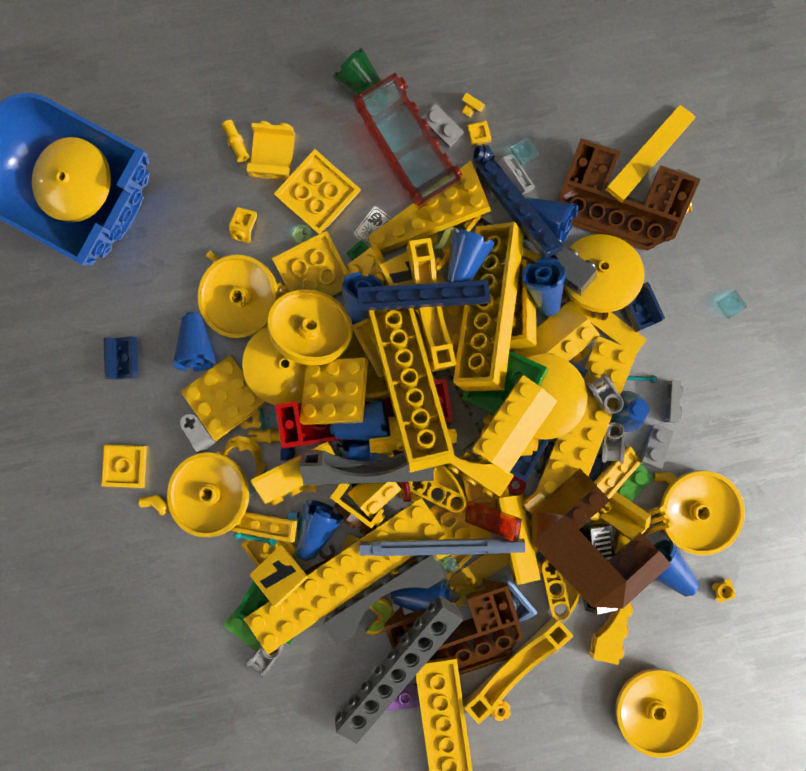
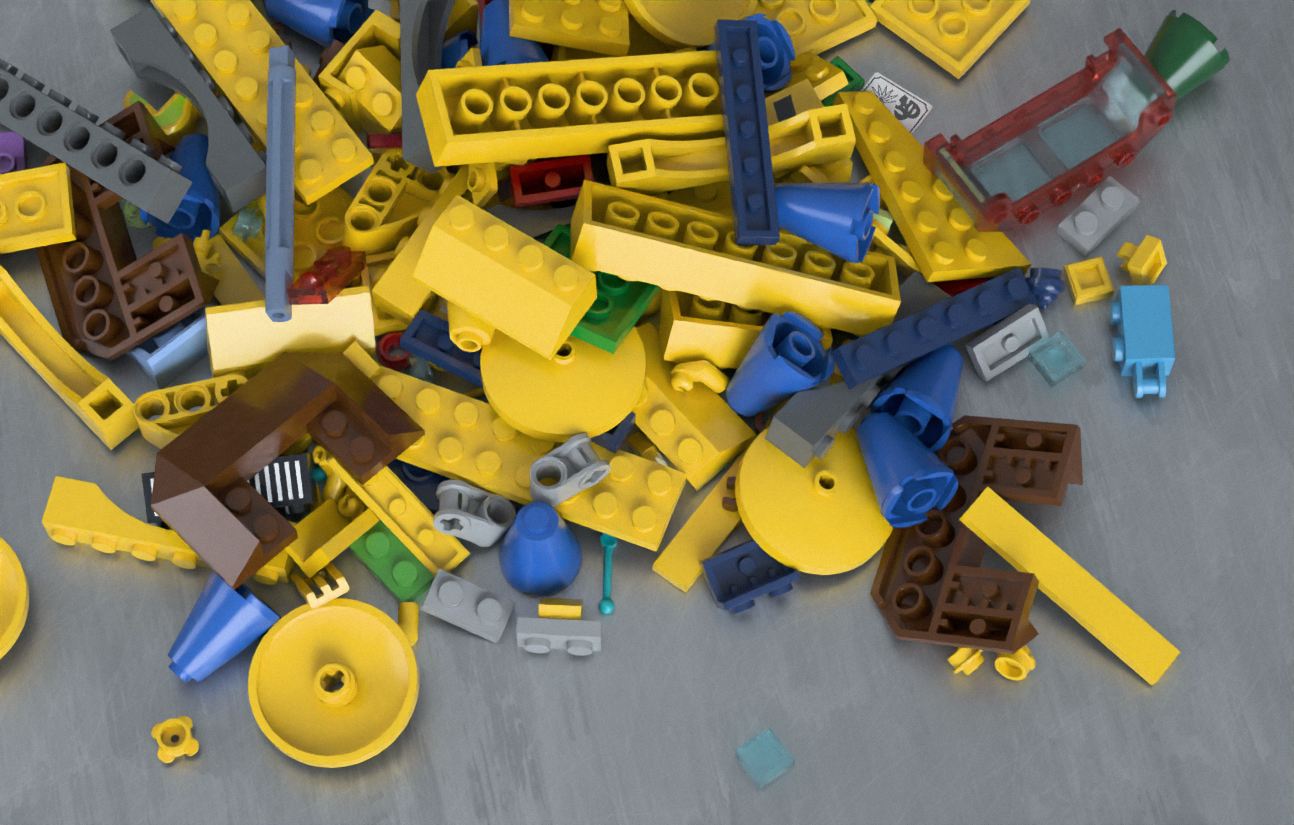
camera: 90 degrees right, 20 degrees down
none -> yellow tile [538,597,583,620]
none -> yellow arm [671,360,729,393]
none -> blue cone [856,412,959,528]
none -> dark azure brick [1109,285,1175,398]

